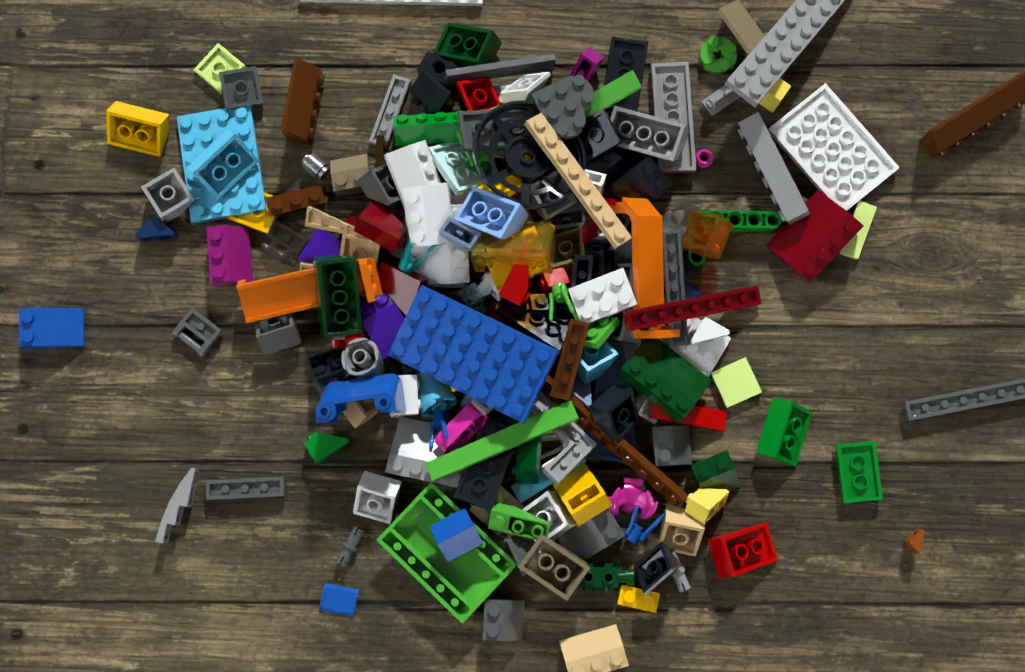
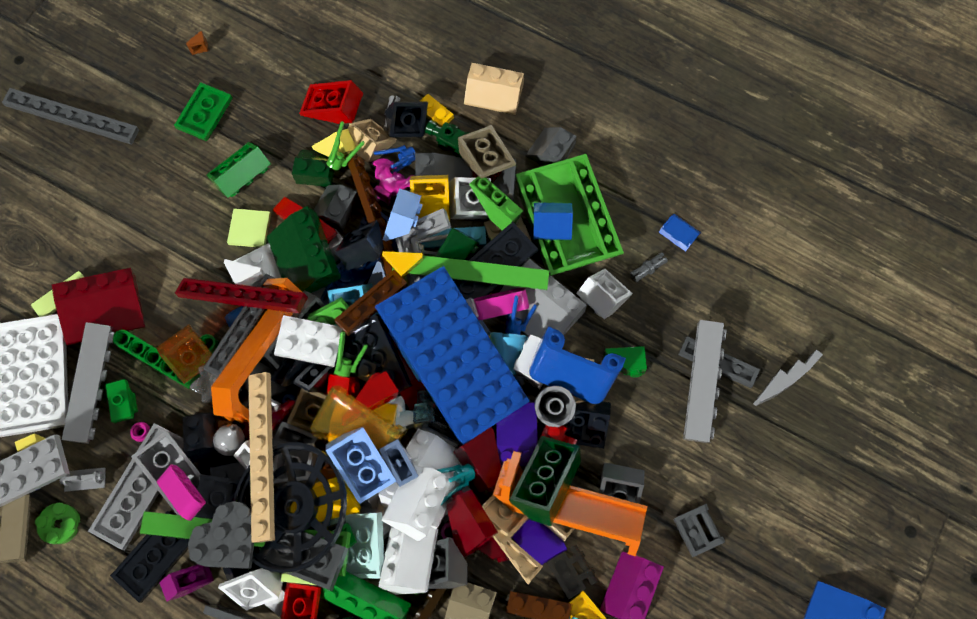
camera: 150 degrees left, 10 degrees down
none -> green brick [106,379,138,423]
none -> dark pink beam [157,464,206,521]
none -> light grey helmet [213,424,245,456]
none -> bright green plant [326,121,365,170]
none -> yellow slope [382,251,423,278]
none -> light blue slope [383,188,423,241]
none -> light grey brick [683,320,726,443]

